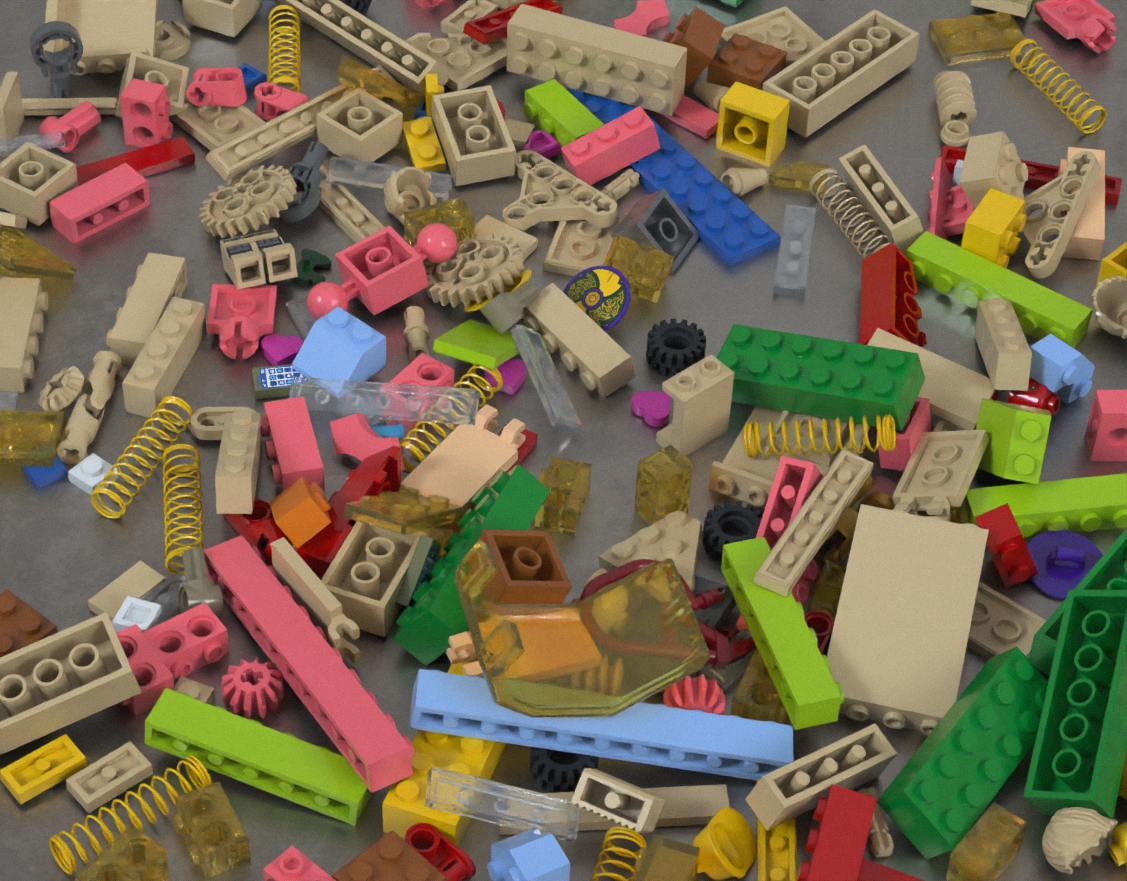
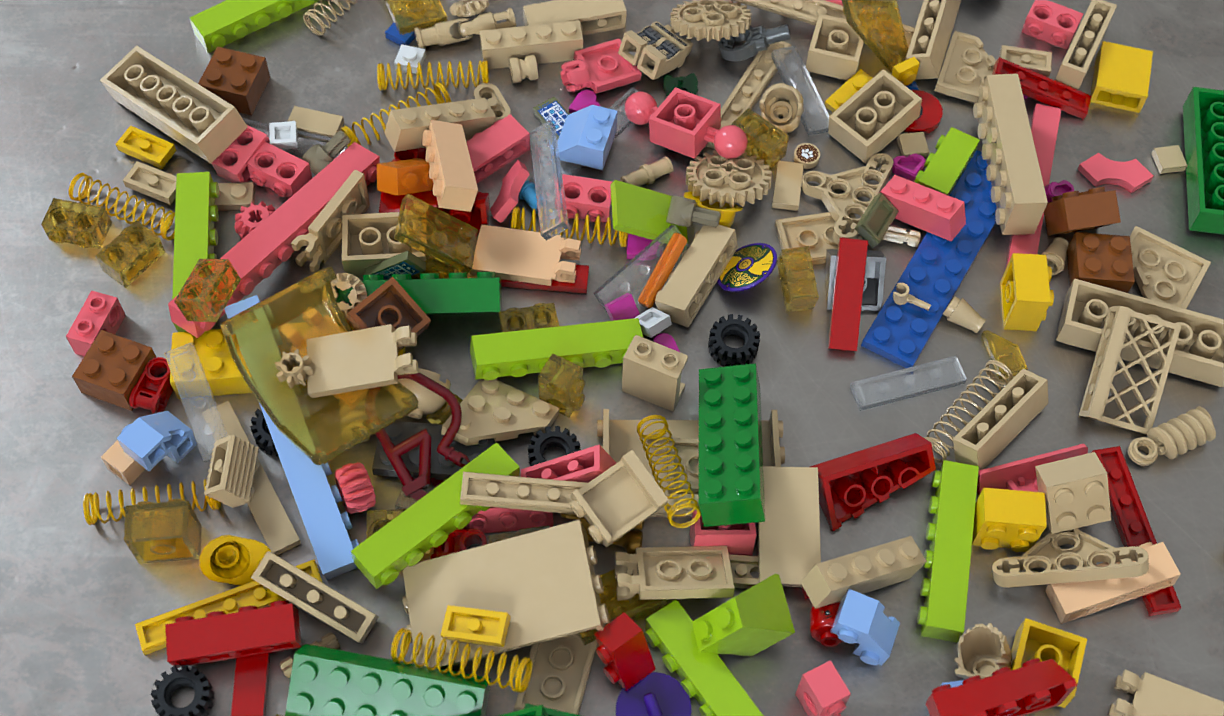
camera: 65 degrees right, 15 degrees up
none -> clear yellow brick [174,259,241,322]
none -> tan gear [275,349,314,388]
none -> tan tile [306,324,419,398]
none -> tan gear [320,273,367,319]
none -> yellow piece [391,628,532,693]
none -> light nougat brick [422,120,478,212]
none -> yellow plate [440,605,511,647]
none -> lime brick [470,318,643,380]
none -> tan wheel [509,54,538,83]
none -> tan panel [569,450,669,547]
none -> dark pink tile [604,293,640,321]
none -> white plate [633,307,672,338]
none -> orange axle [638,233,687,309]
none -> tile [793,143,820,169]
none -> red tile [828,238,868,352]
none -> olive tile [854,193,899,248]
none -> tan hand [893,283,931,311]
none -> tan fence [1079,306,1182,435]

